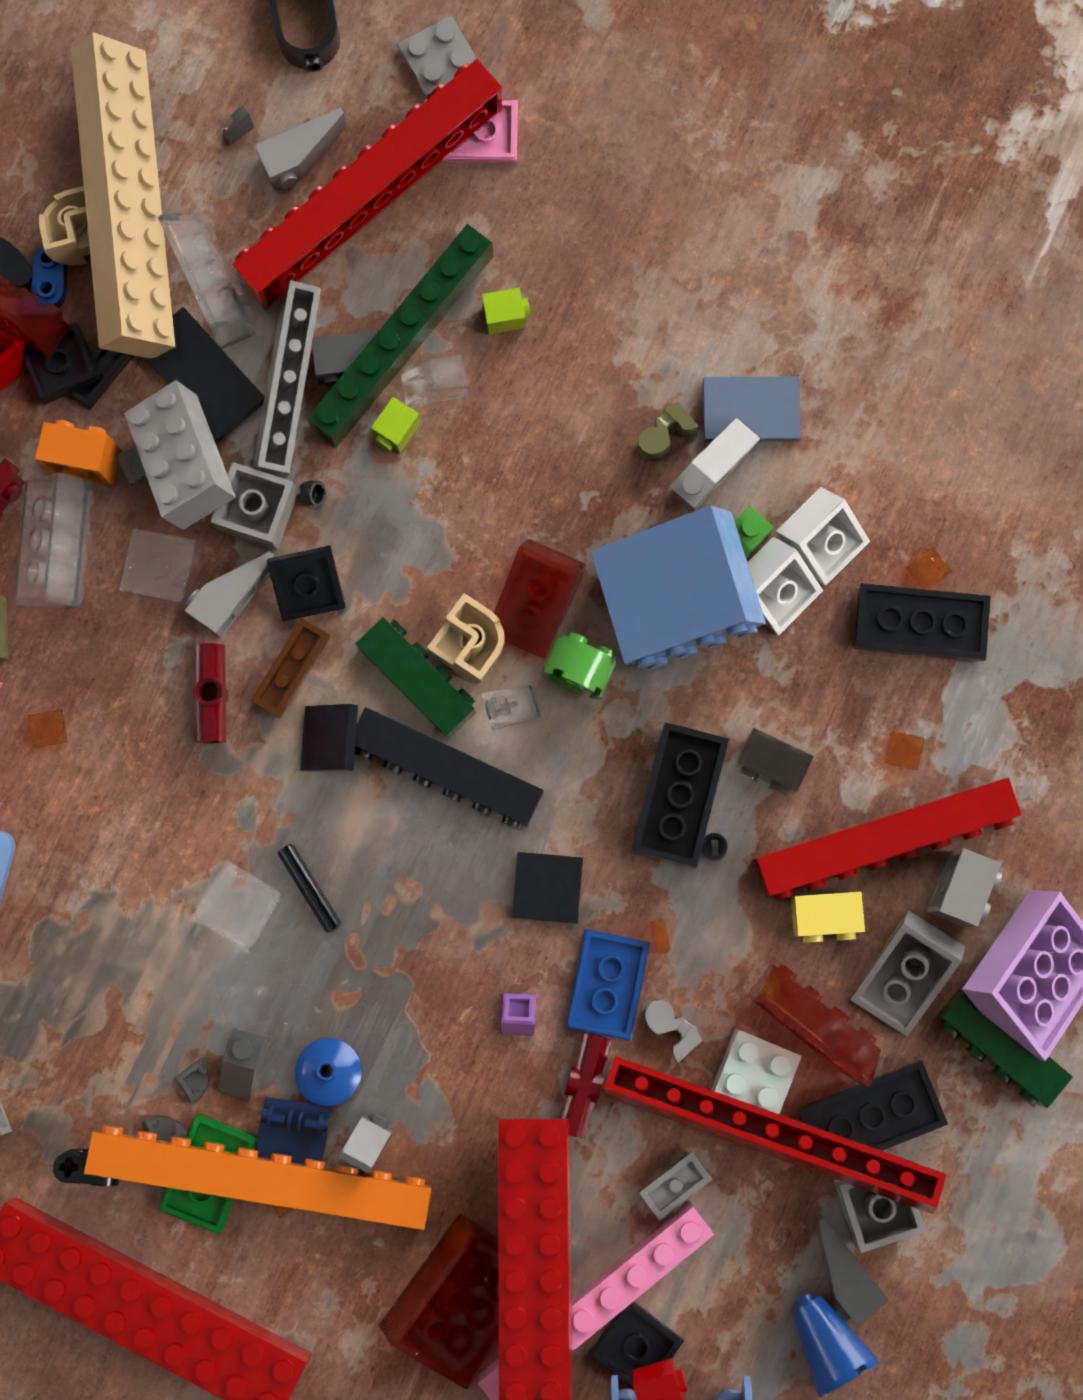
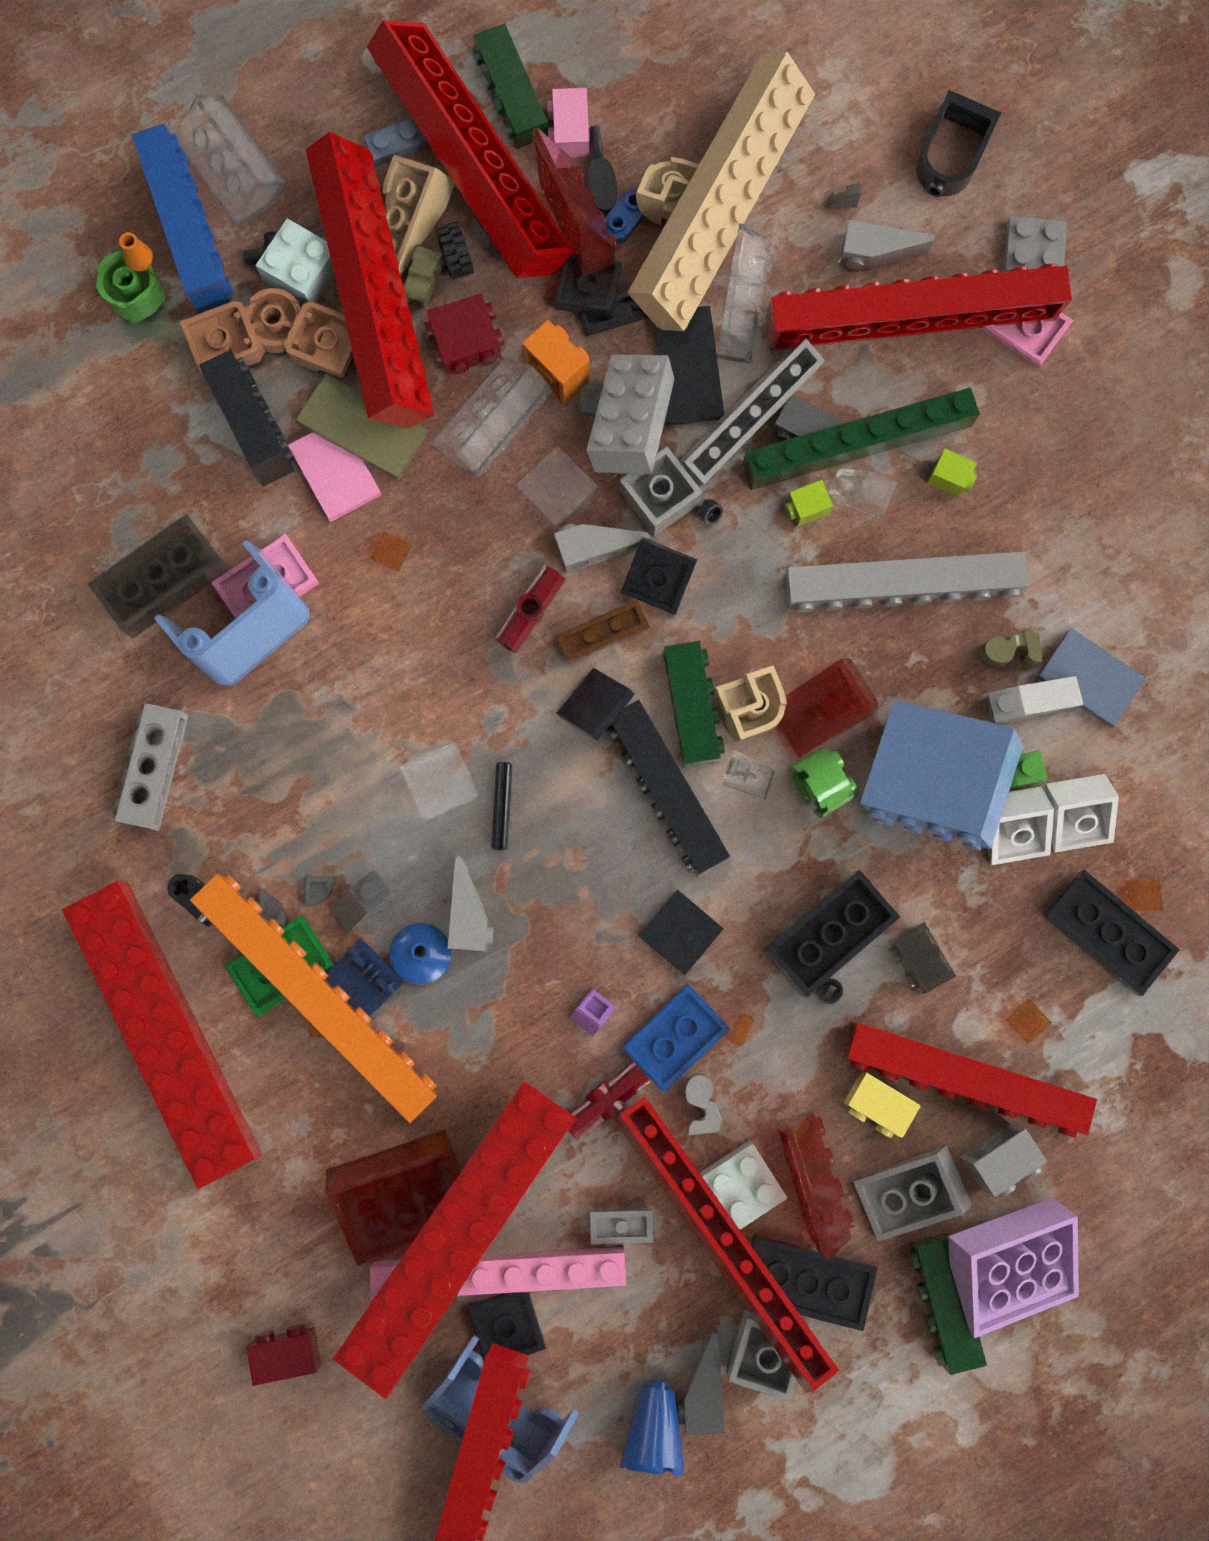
camera: 30 degrees right, 0 degrees up
slope [339,1112,394,1174] -> none
none -> light grey slope [447,856,494,952]
none -> light grey brick [784,552,1029,613]

